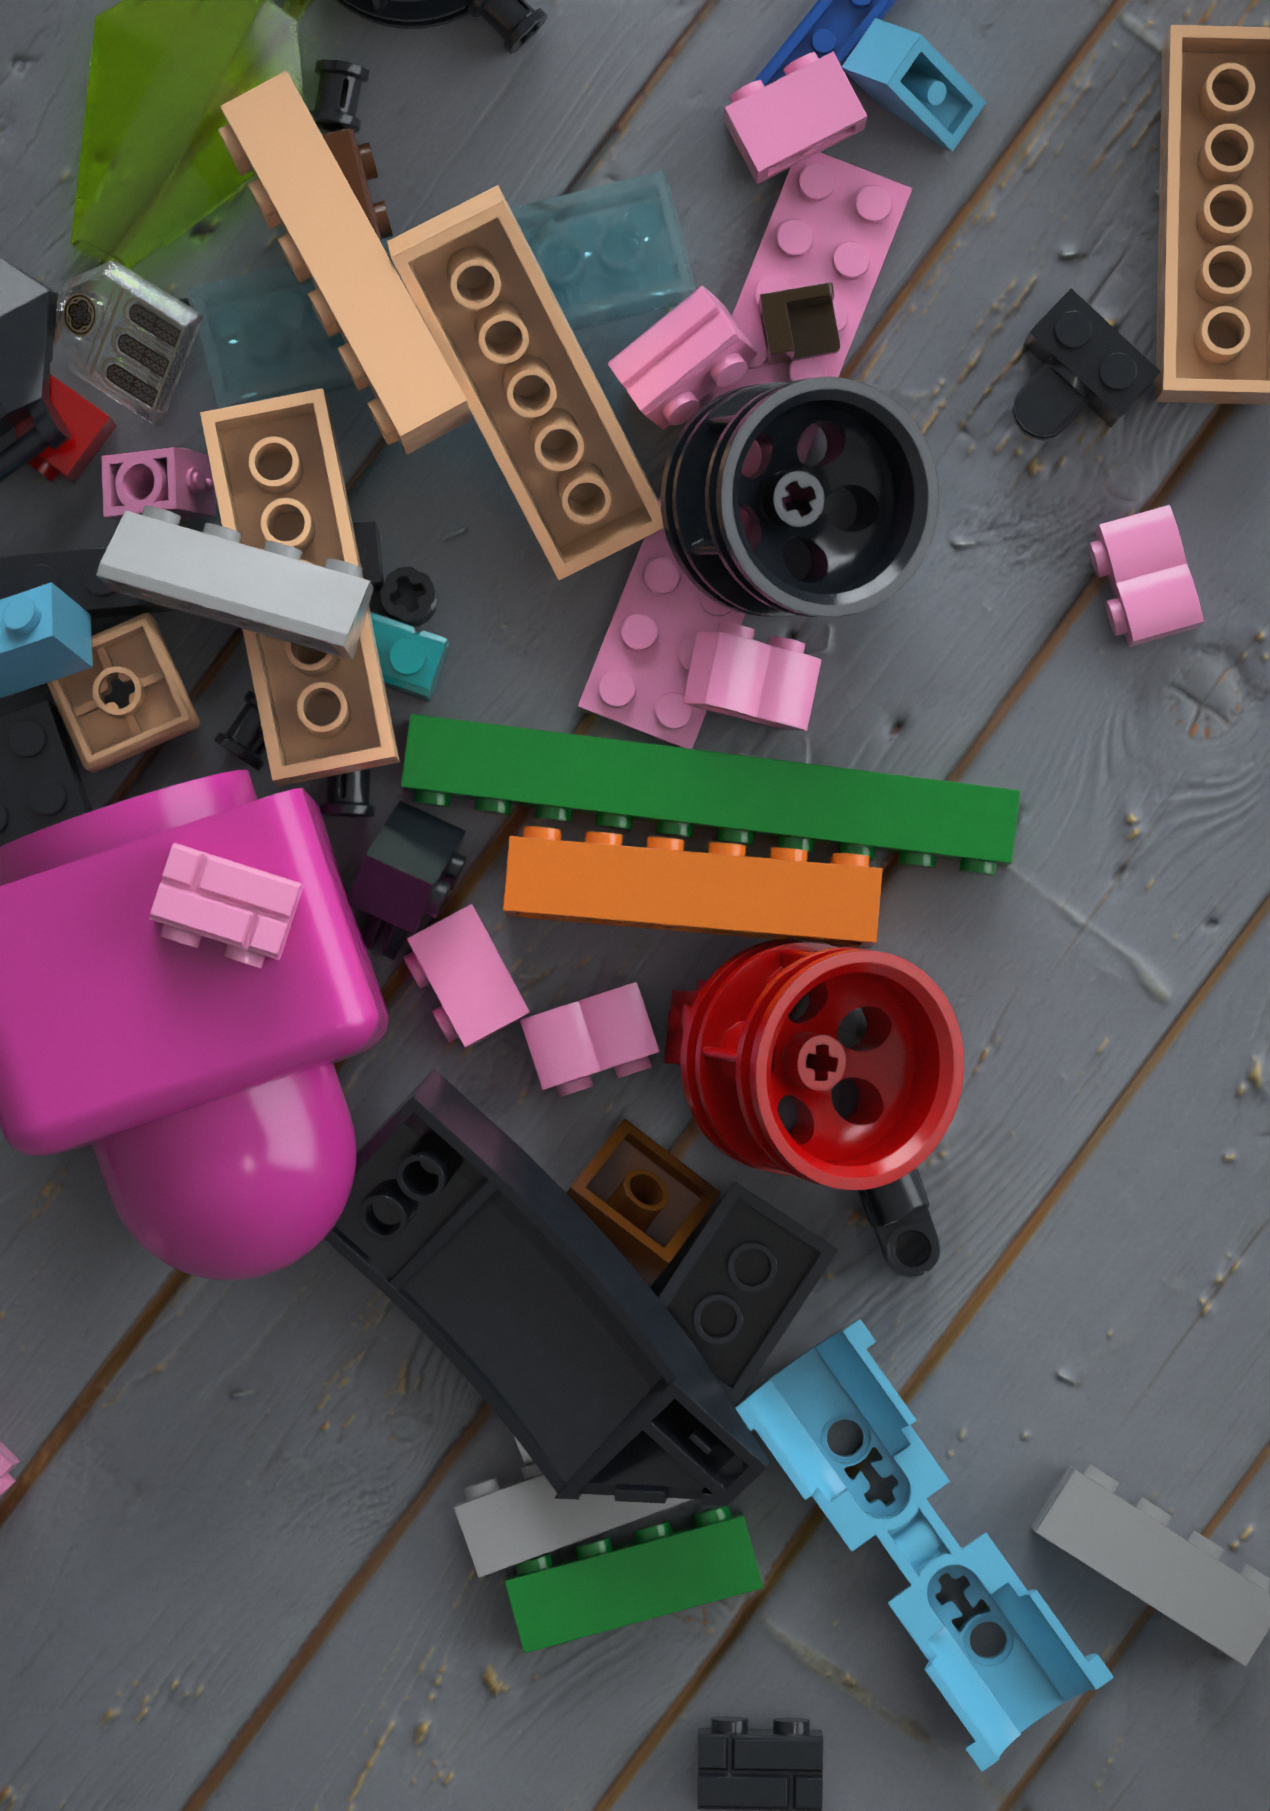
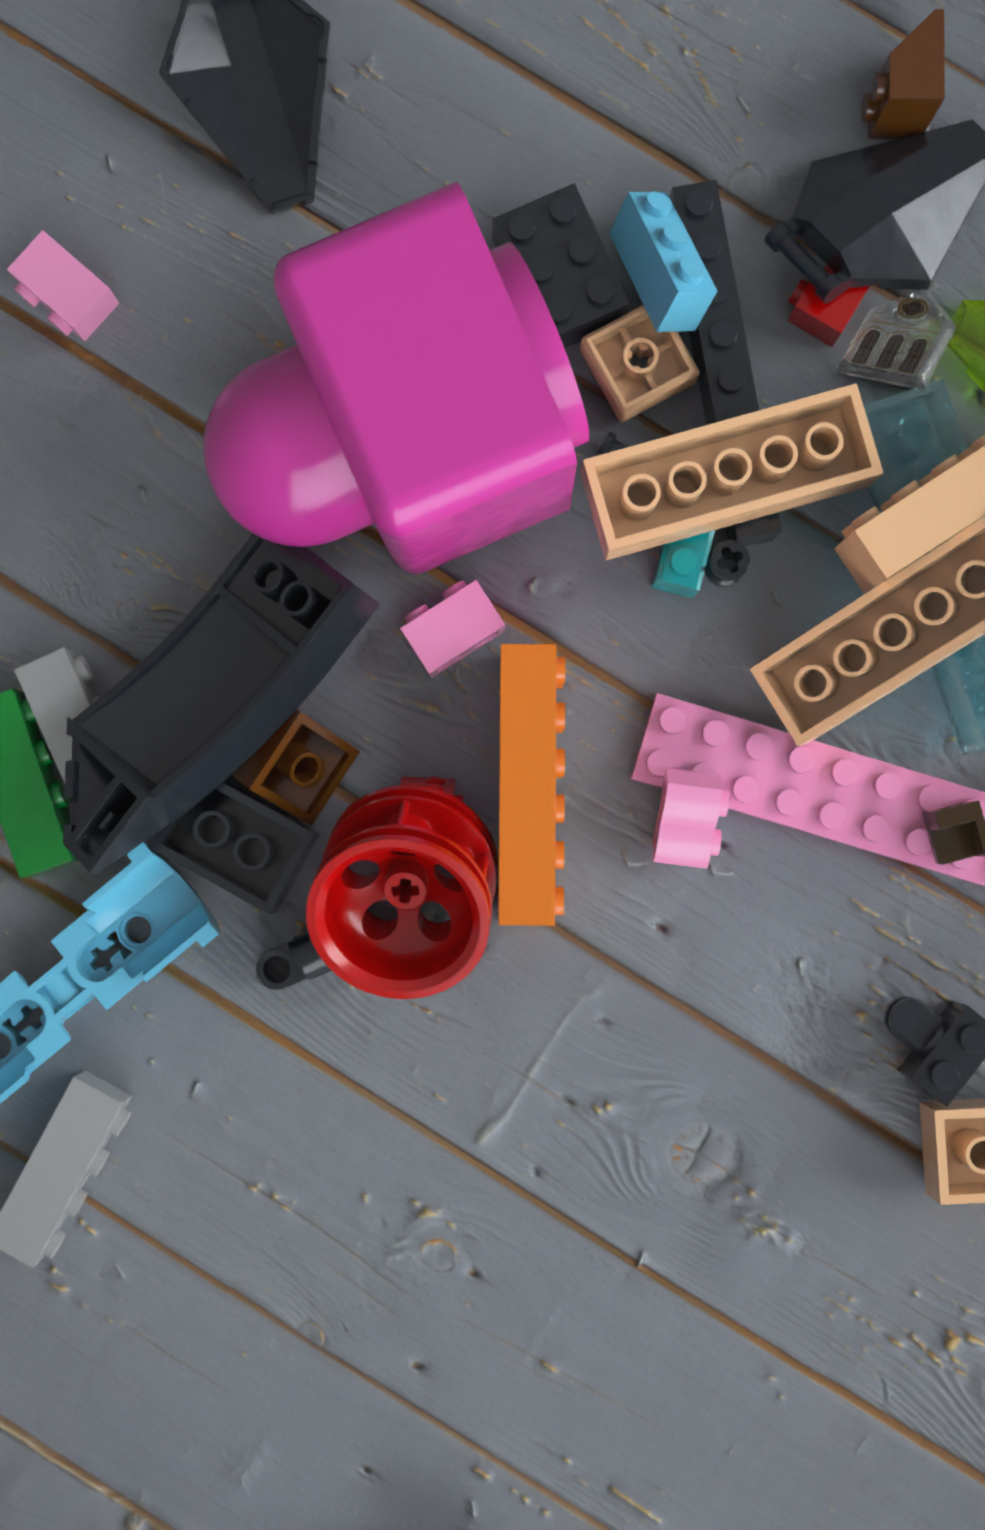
camera: 85 degrees right, 0 degrees up
slope [96,505,374,661] -> none
bright pink head [101,447,216,520] -> none
bright pink brick [149,843,304,968] -> none
black bush [320,768,375,817] -> none
brick [348,800,467,960] -> none
green brick [401,714,1021,876] -> none
bright pink brick [520,982,660,1097] -> none
bright pink brick [608,285,758,430] -> none
black wheel [661,377,939,617] -> none
bright pink brick [1088,505,1204,647] -> none

